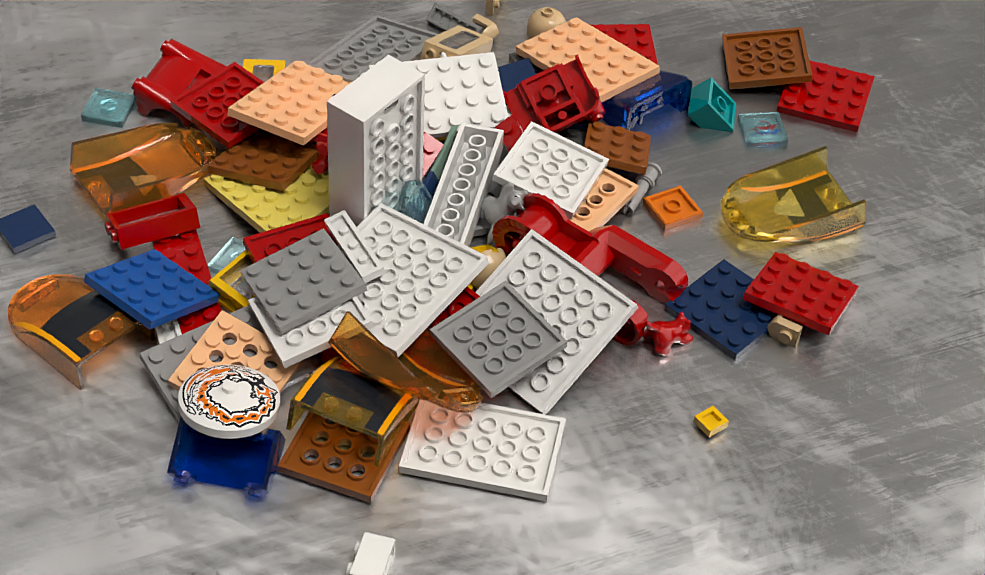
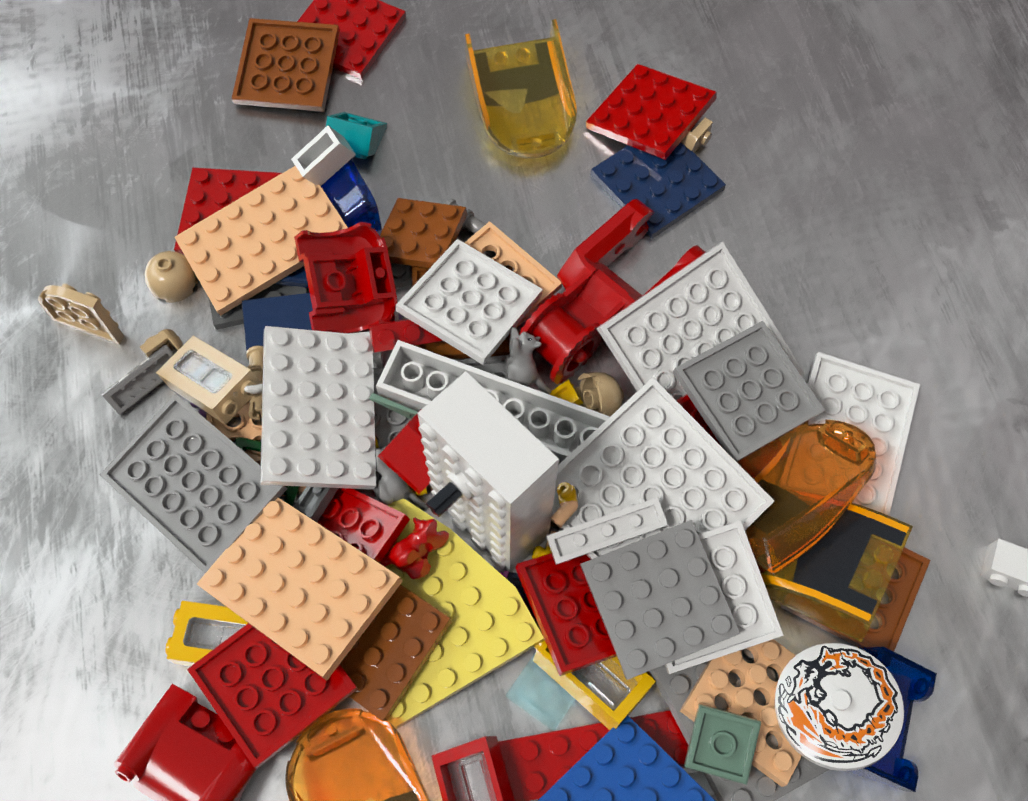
camera: 80 degrees left, 20 degrees up
orange tile [643,185,703,231] -> none
red animal [643,312,693,356] -> none
yellow plate [693,406,729,438] -> none
clear light blue tile [737,112,789,148] -> none
none -> white piece [291,126,356,186]
none -> arm [550,482,578,527]
none -> sand green tile [684,703,761,785]

